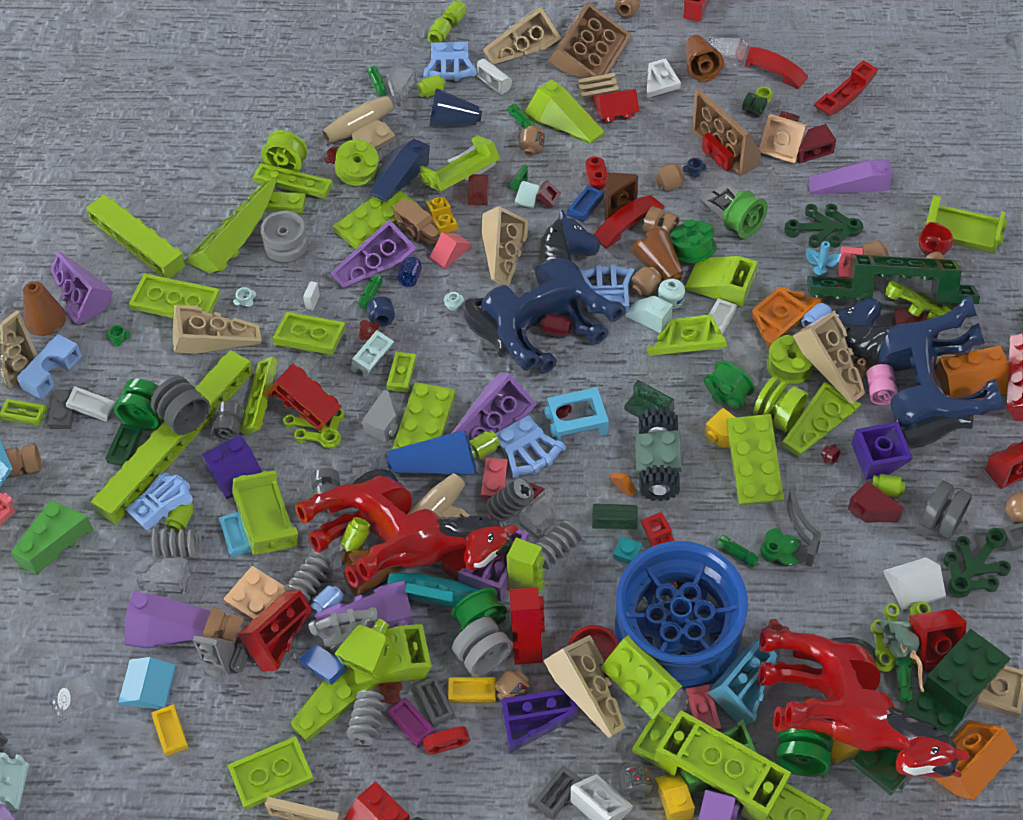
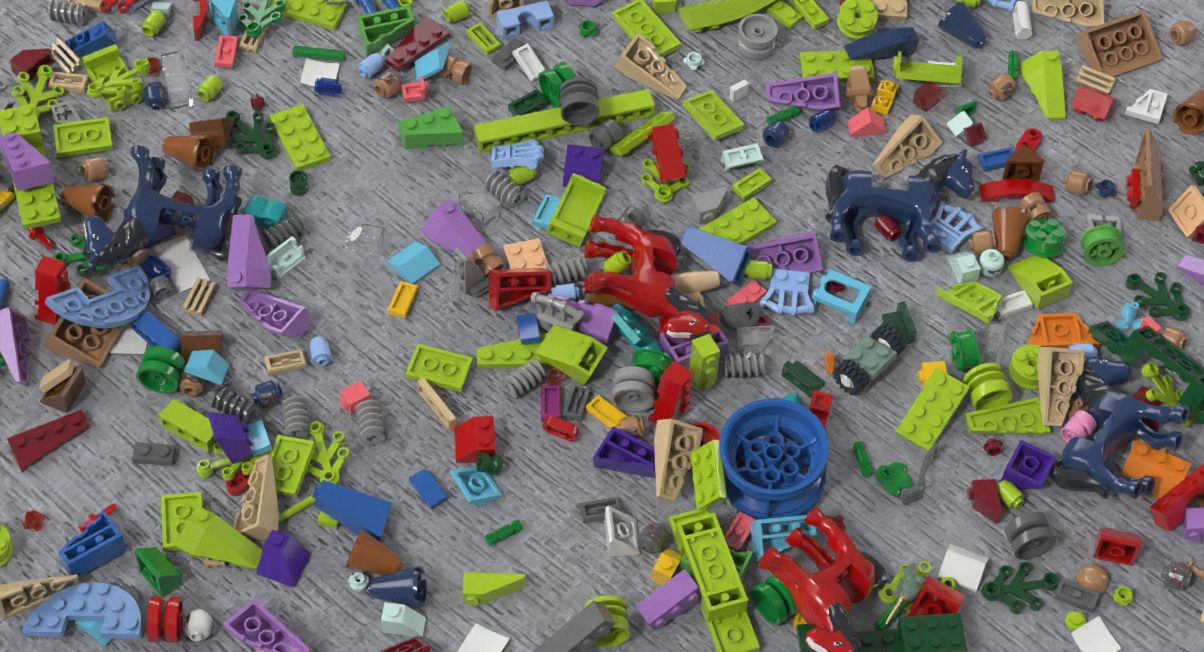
camera: 35 degrees right, 0 degrees up
lime torso [335,618,392,680] -> none
clear red plate [359,320,380,340] -> none
light aqua plate [444,292,464,311] -> none

